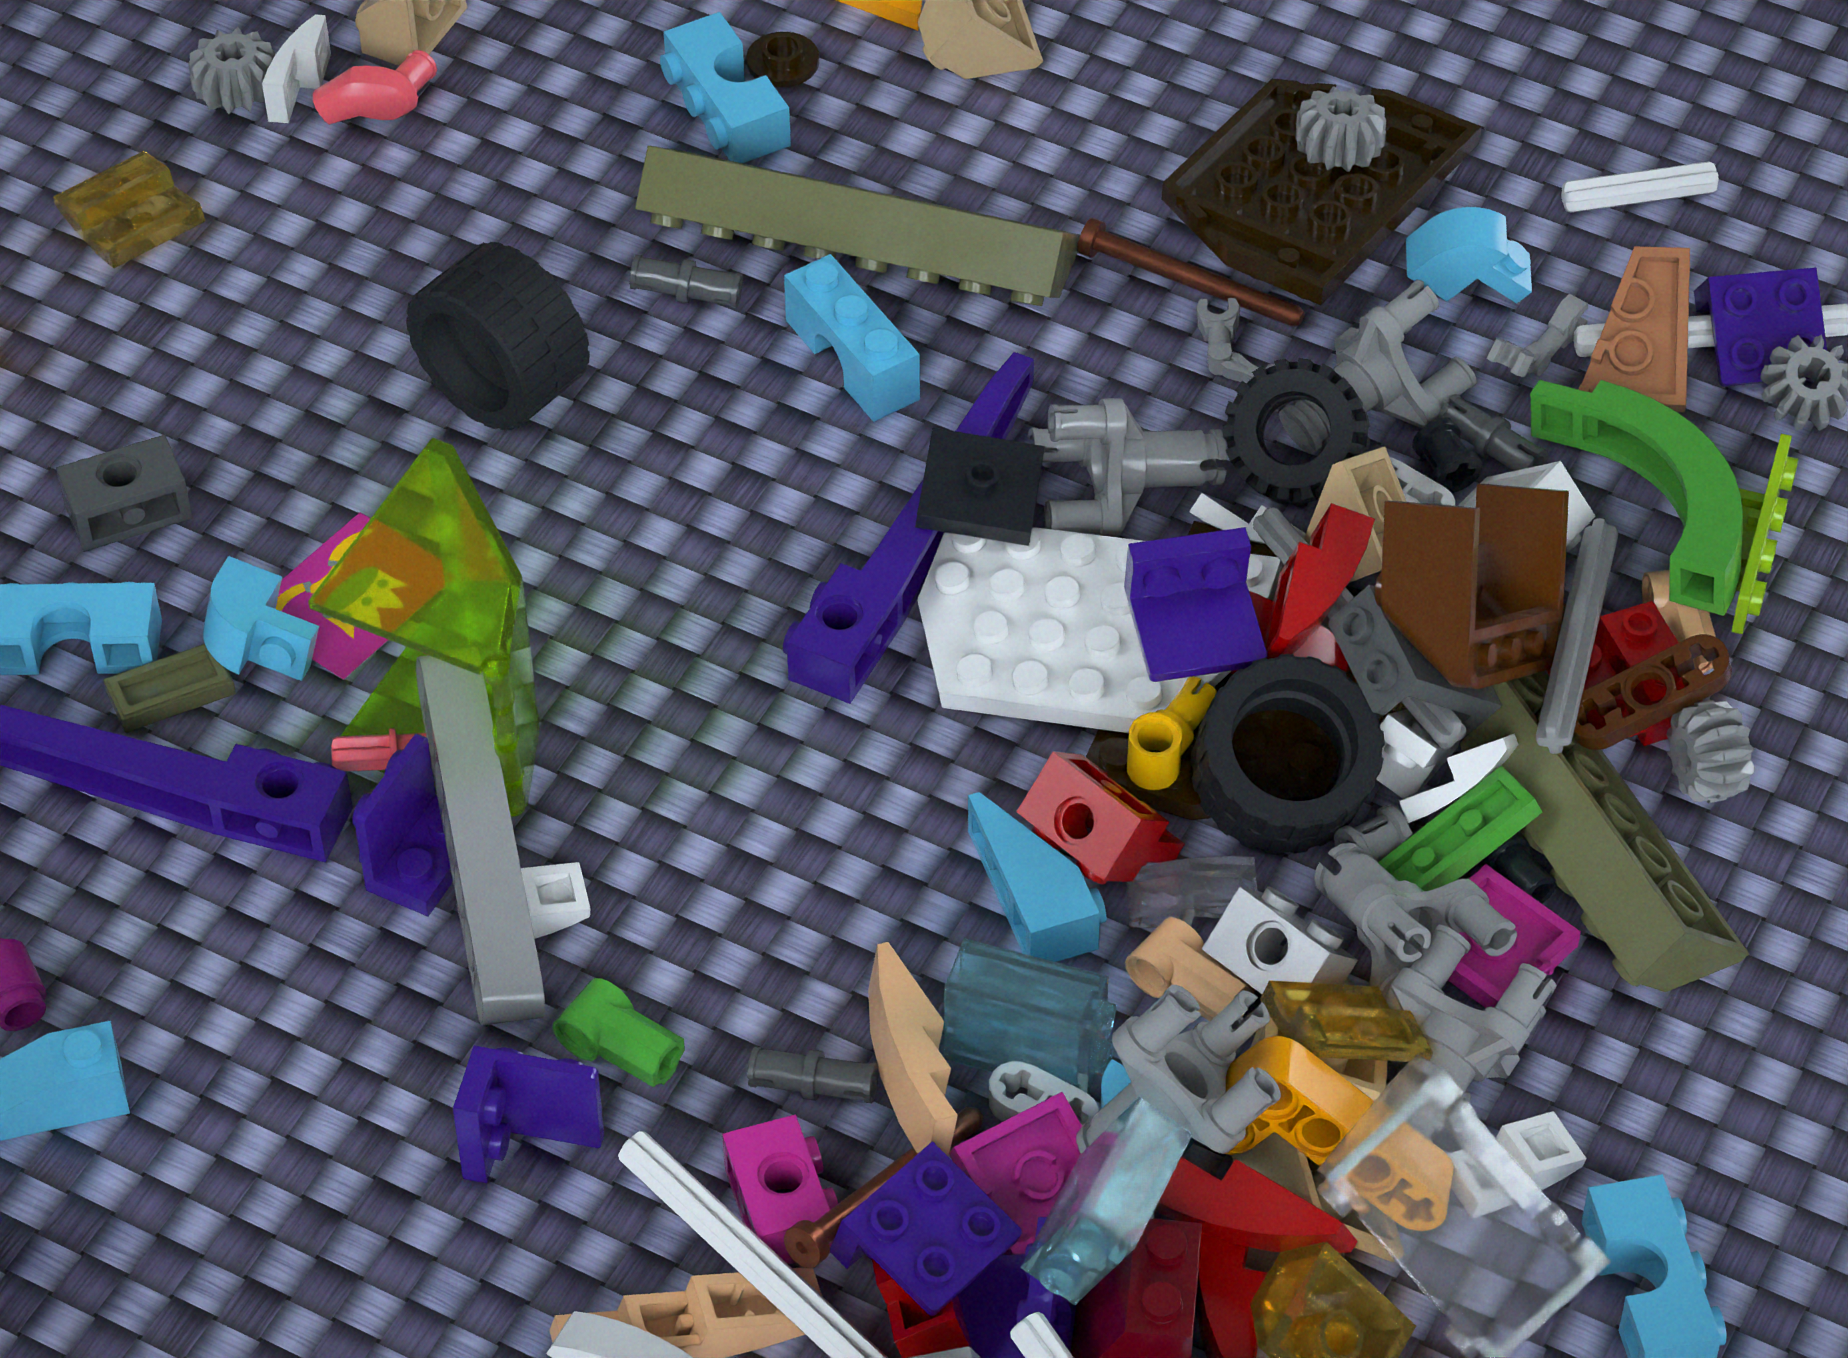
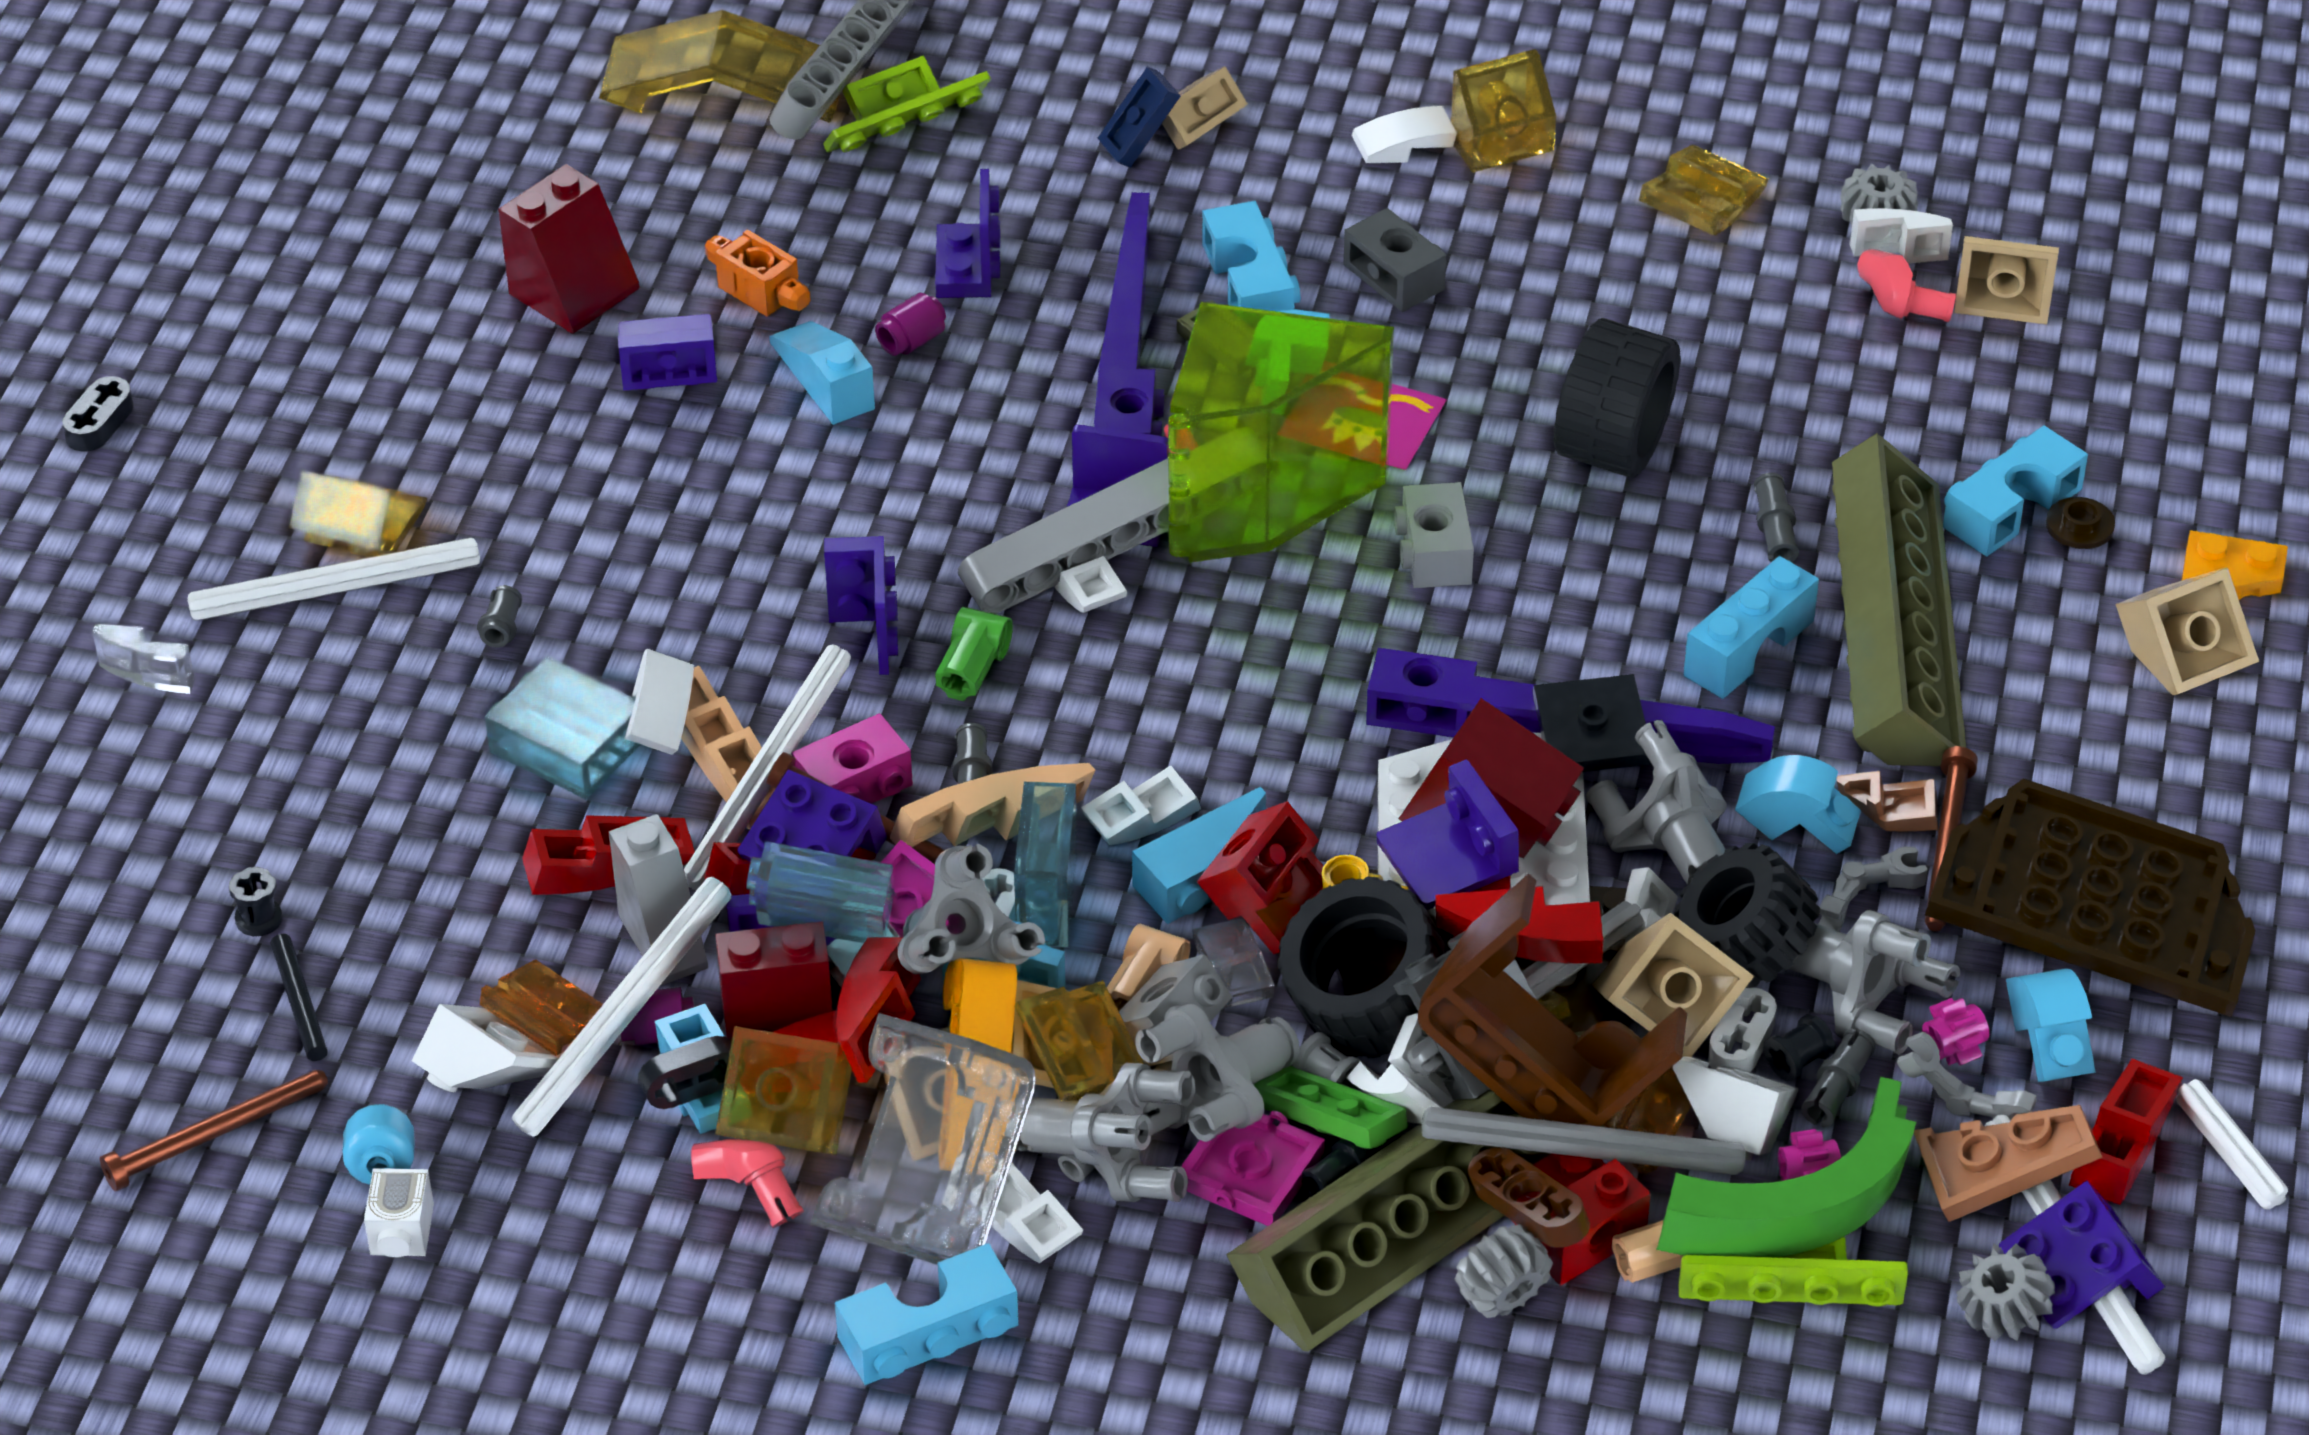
camera: 75 degrees right, 5 degrees down
light grey gear [1295,86,1386,172] -> none
none -> white slope [1081,766,1201,846]
none -> light grey brick [1394,482,1474,588]
none -> dark red slope [1398,698,1584,858]
none -> medium azure brick [1735,755,1861,854]
none -> dark pink gear [1778,1129,1841,1181]
none -> nougat slope [1837,771,1938,832]
none -> dark pink gear [1922,998,1990,1066]
none -> red slope [2069,1058,2183,1205]

